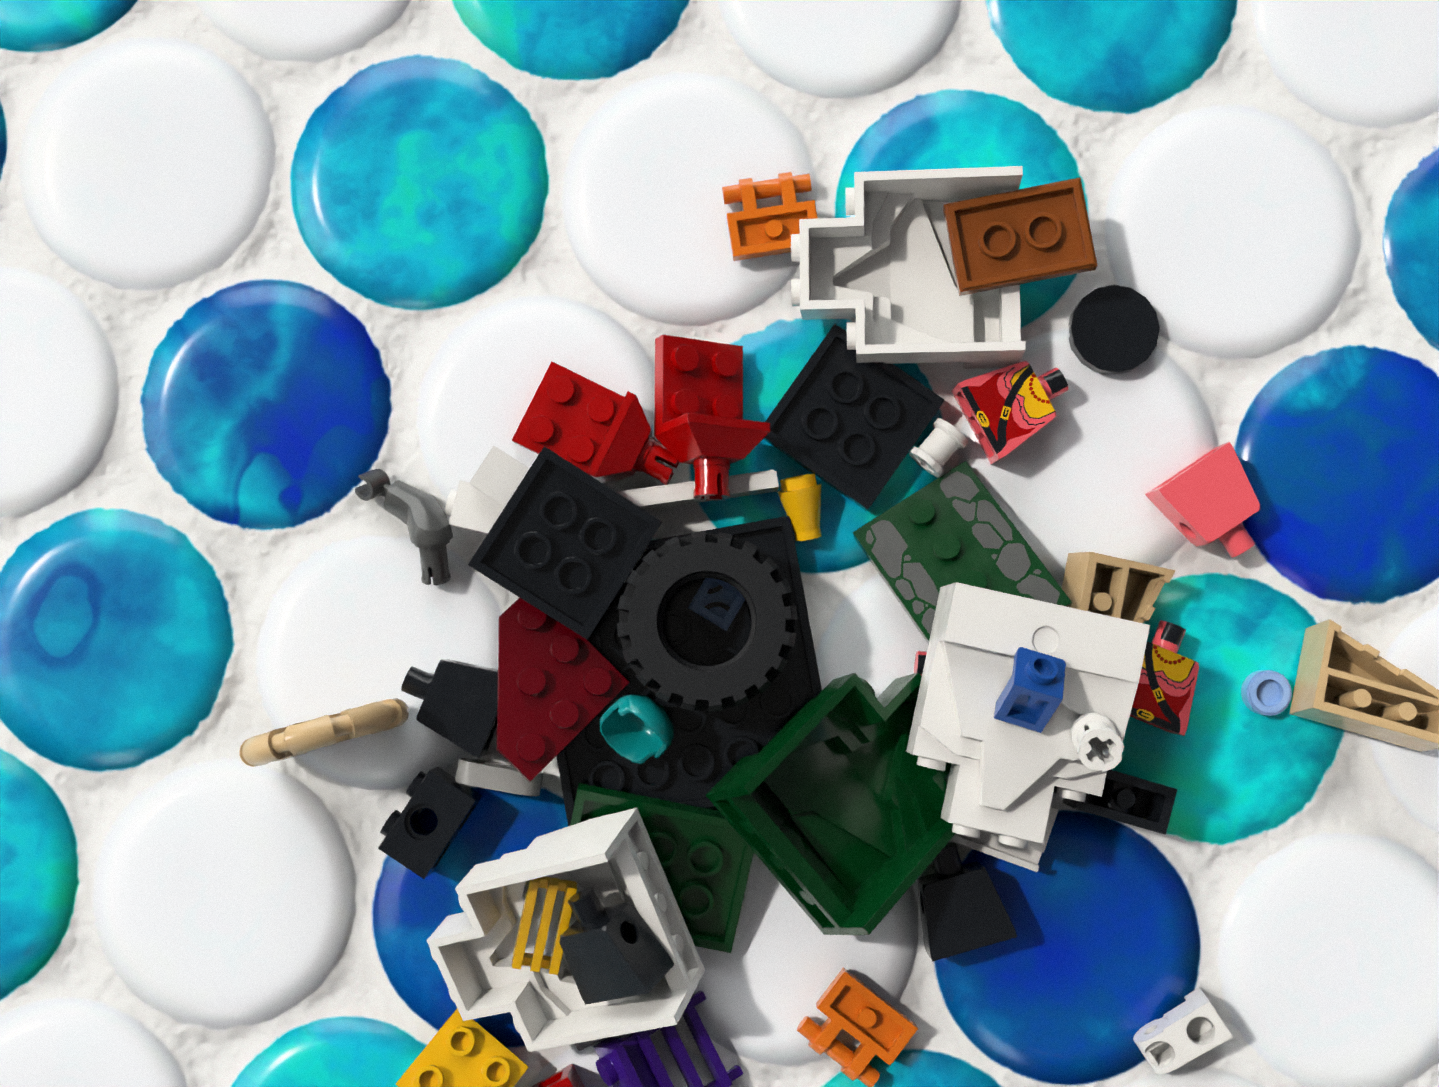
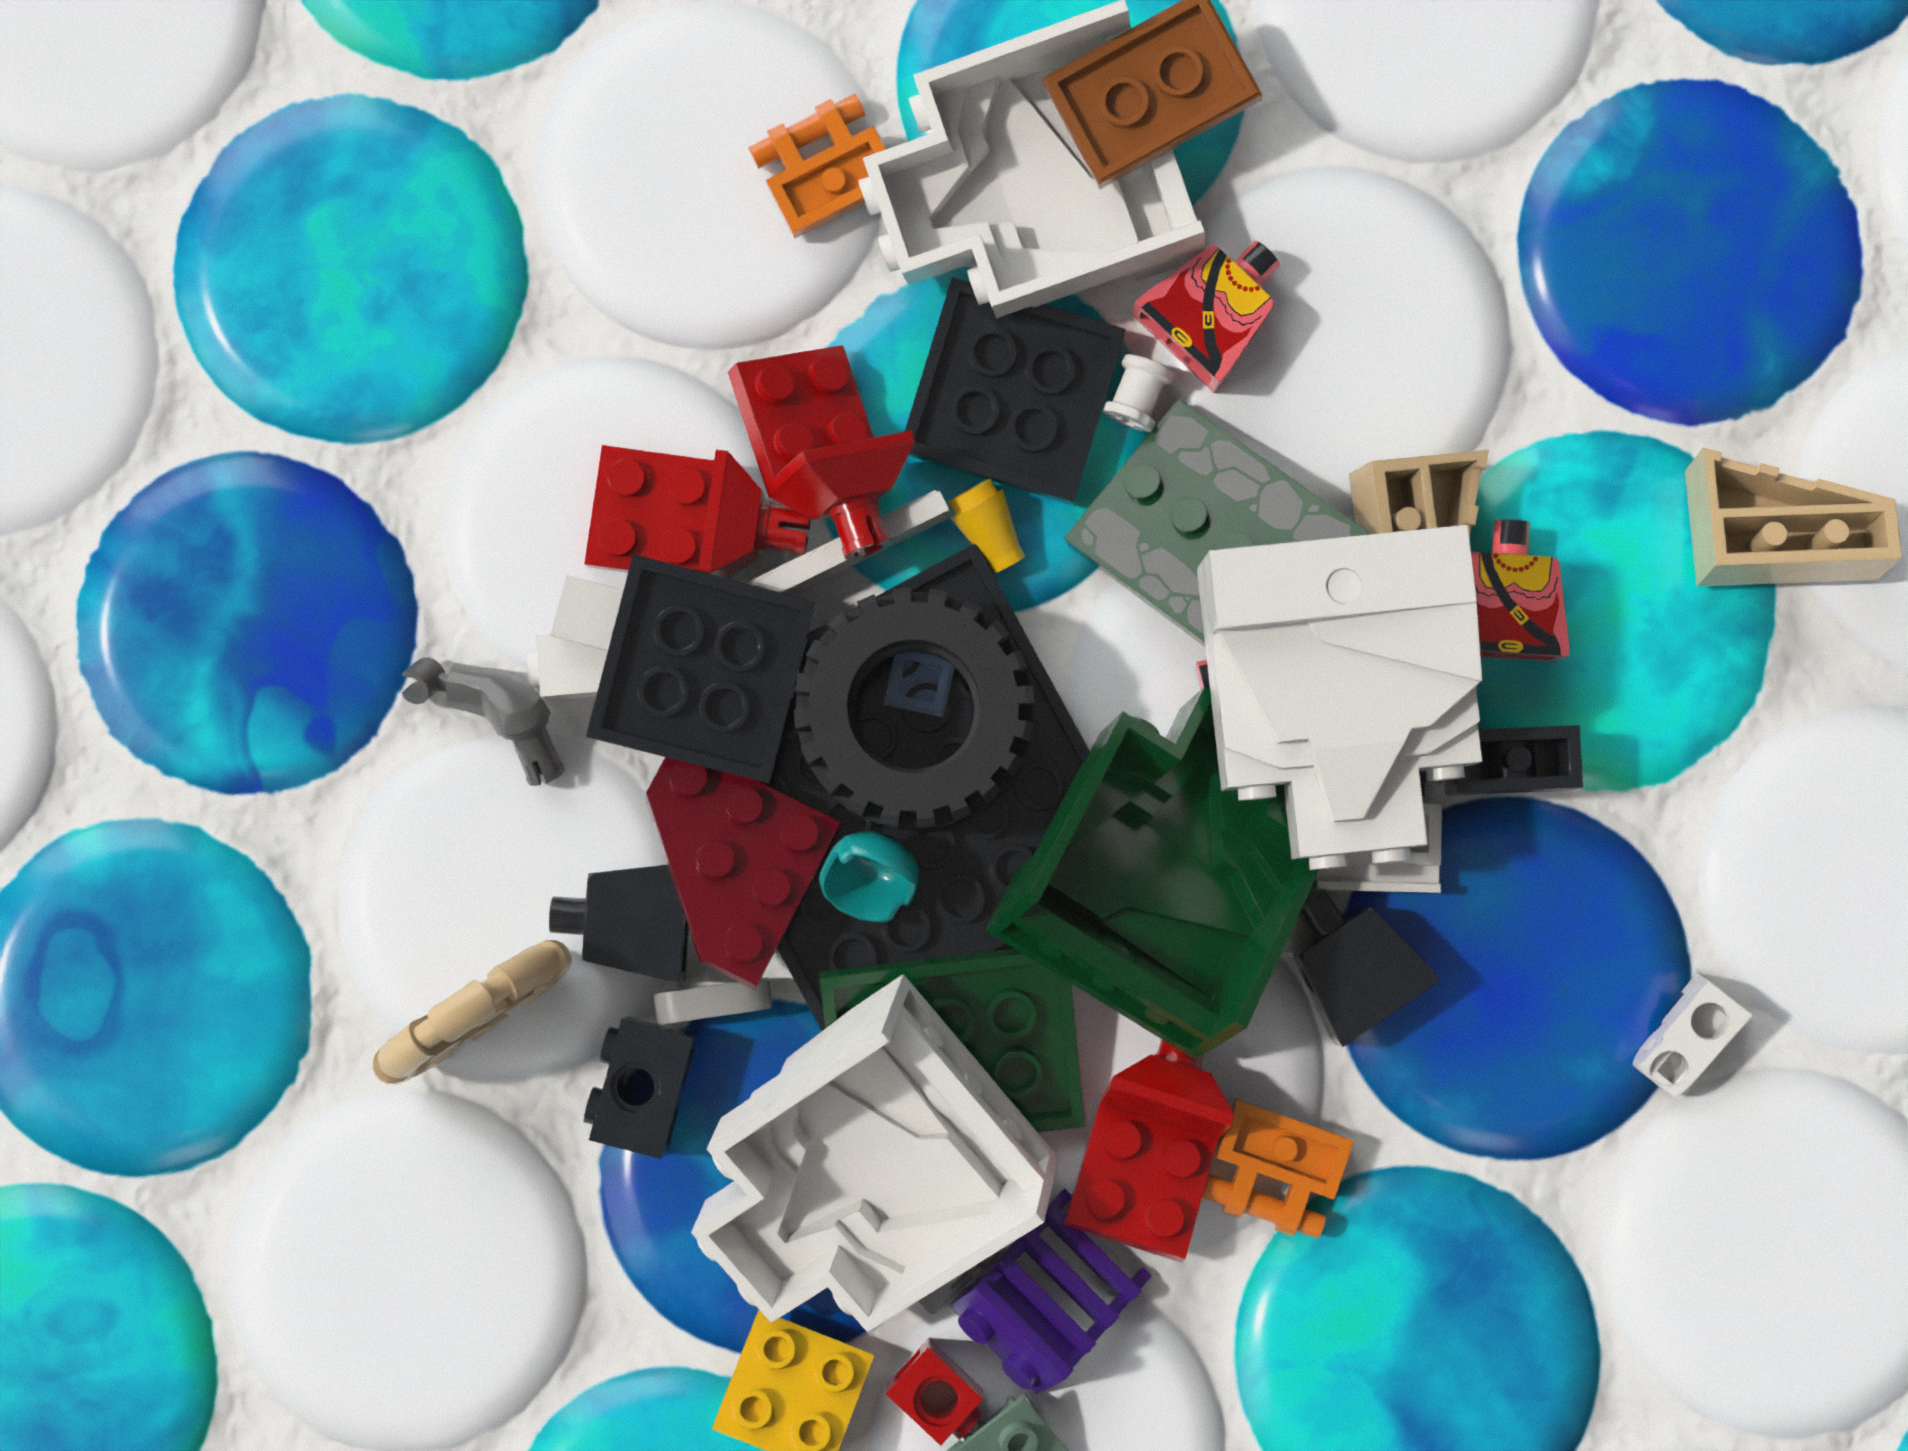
camera: 20 degrees left, 0 degrees up
yellow tile [512,877,577,975] -> none
black torso [559,887,674,1005] -> none
blue bracket [994,647,1066,733] -> none
black tile [1068,285,1160,374] -> none
white bush [1071,712,1124,772] -> none
coral torso [1145,442,1260,558] -> none
light blue tile [1241,670,1292,716] -> none
none -> red plate [1063,1039,1234,1263]

